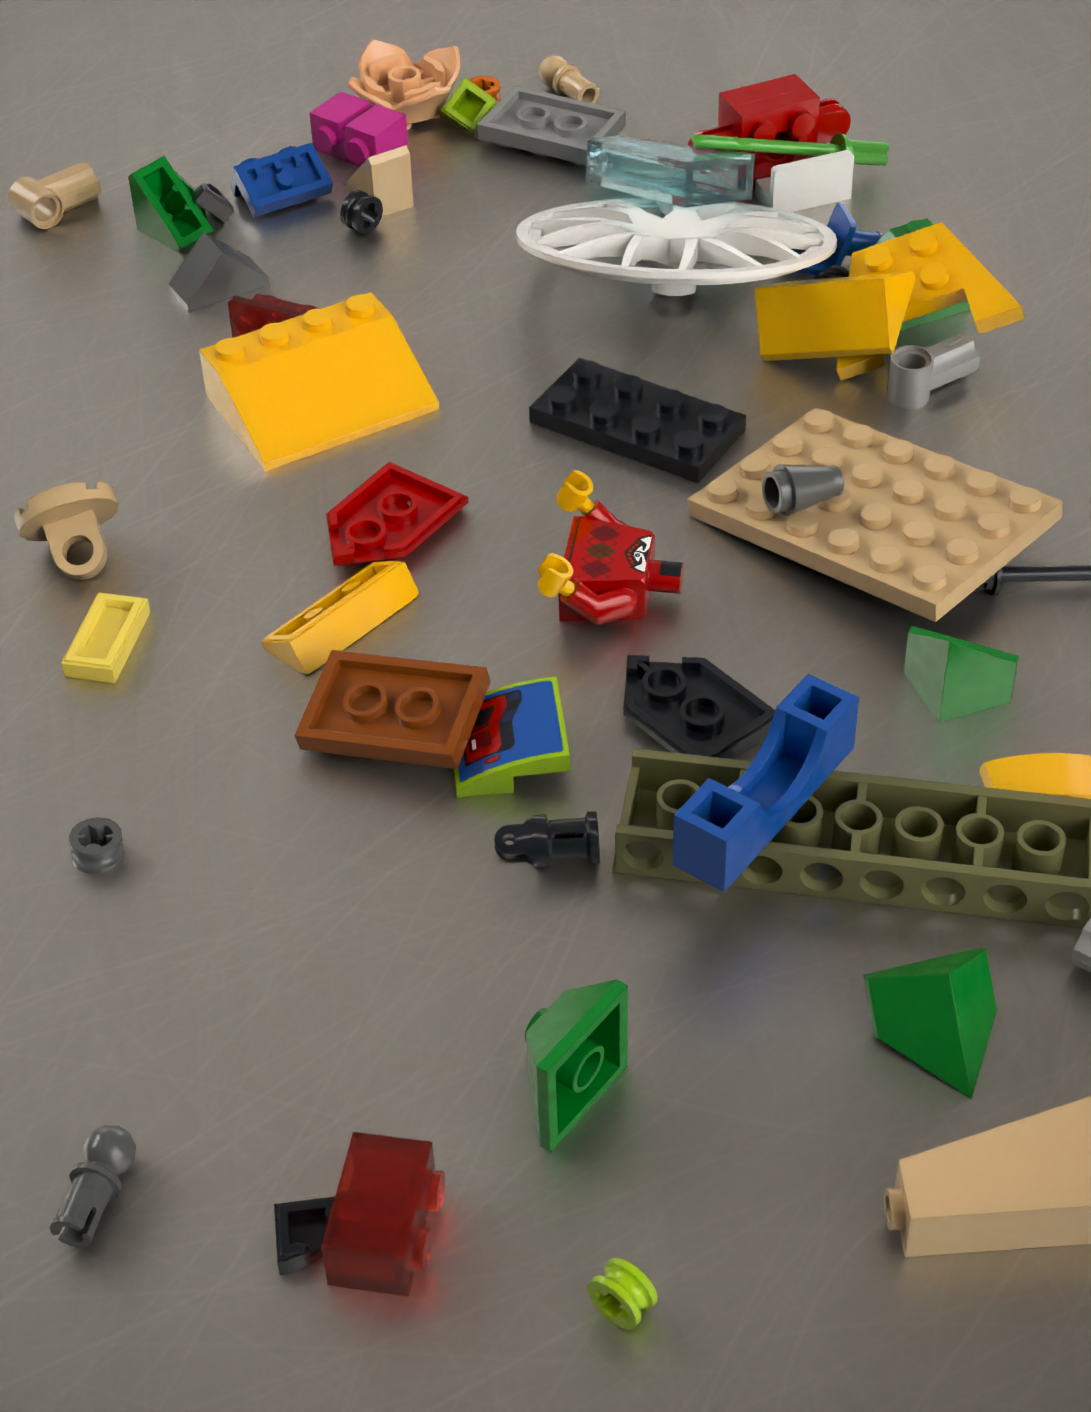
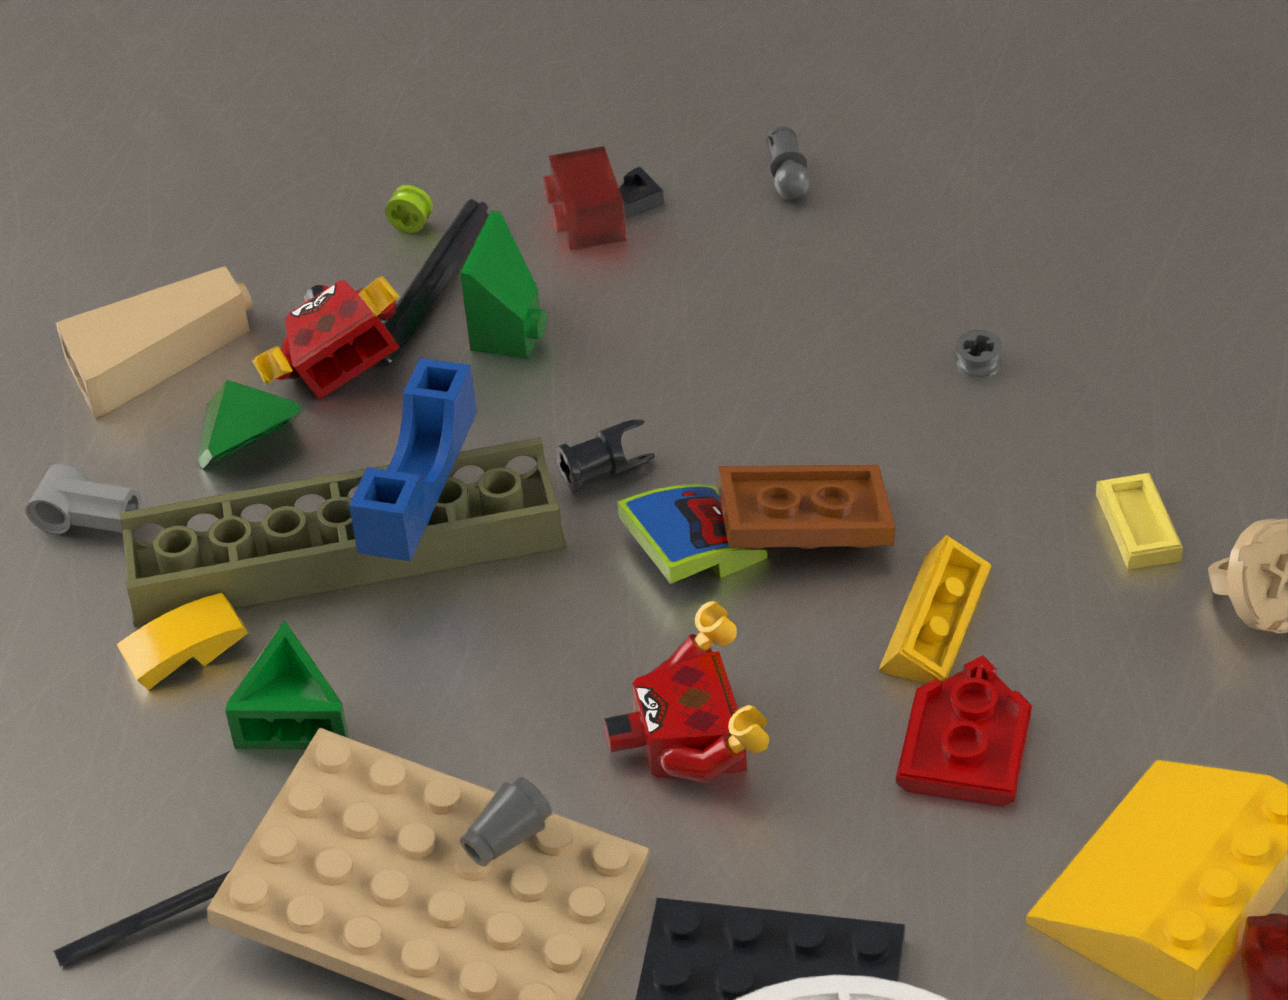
camera: 160 degrees right, 0 degrees up
black tile [623,655,775,759] -> none
none -> red torso [252,275,400,400]
none -> black axle [380,199,489,365]

